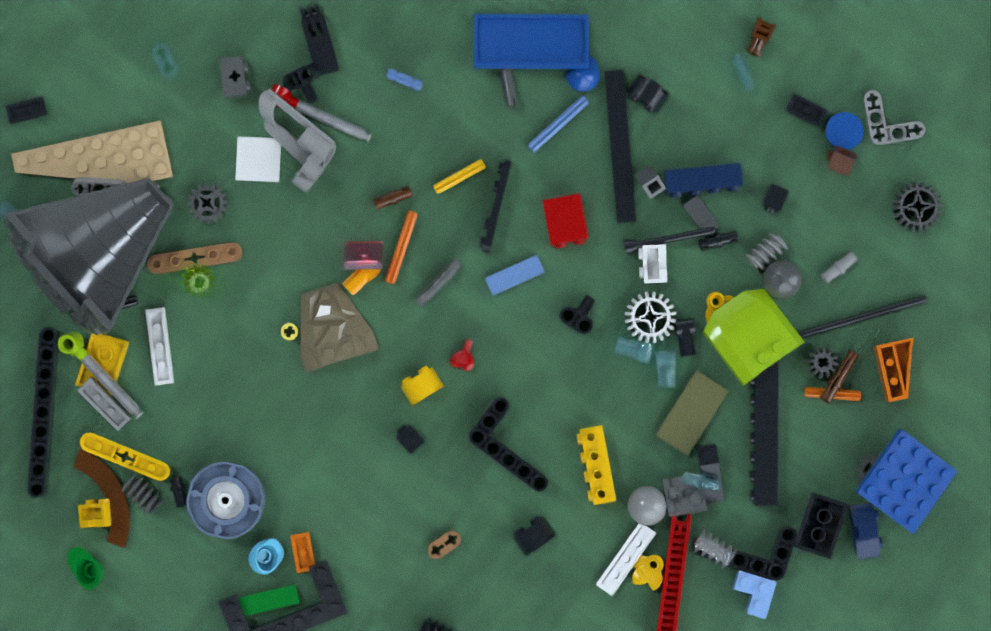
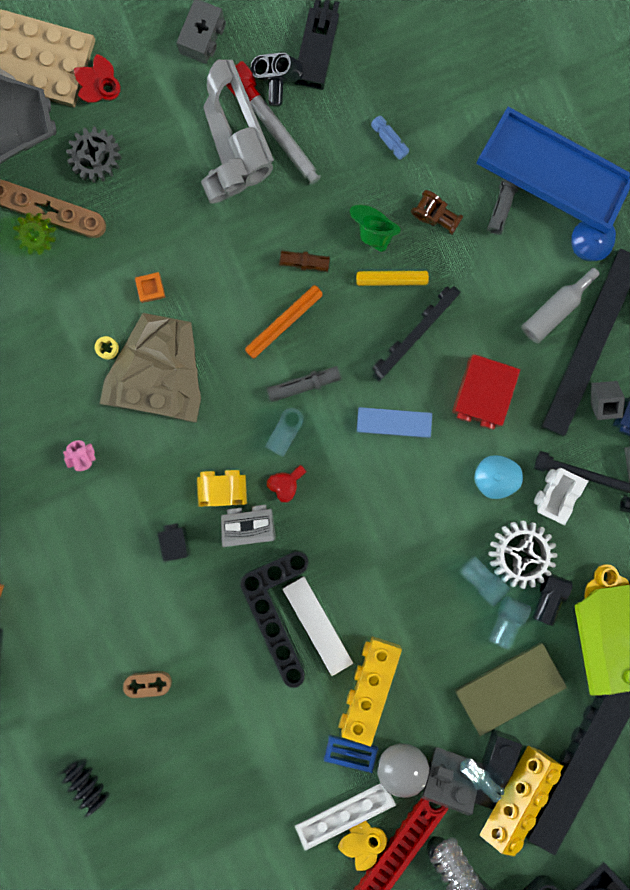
camera: 25 degrees right, 0 degrees up
white sticker [235,137,281,182] -> none
light orange piece [342,257,381,296] -> none
clear pink tile [343,241,383,270] -> none
black cylinder [513,515,557,557] -> none
medium blue axle [528,96,589,152] -> none
black beam [559,295,595,335] -> none
none -> bright pink gear [63,440,96,471]
none -> red plate [74,54,120,103]
none -> orange plate [135,272,166,303]
none -> light grey slope [221,505,276,547]
none -> clear light blue piece [265,408,304,457]
none -> white tile [283,576,353,676]
none -> blue tile [324,734,378,773]
none -> green piece [349,204,401,252]
none -> reddish brown connector [411,190,464,235]
none -> medium azure hat [474,455,523,499]
none -> yellow brick [480,746,563,856]
none -> light grey piece [521,268,600,343]

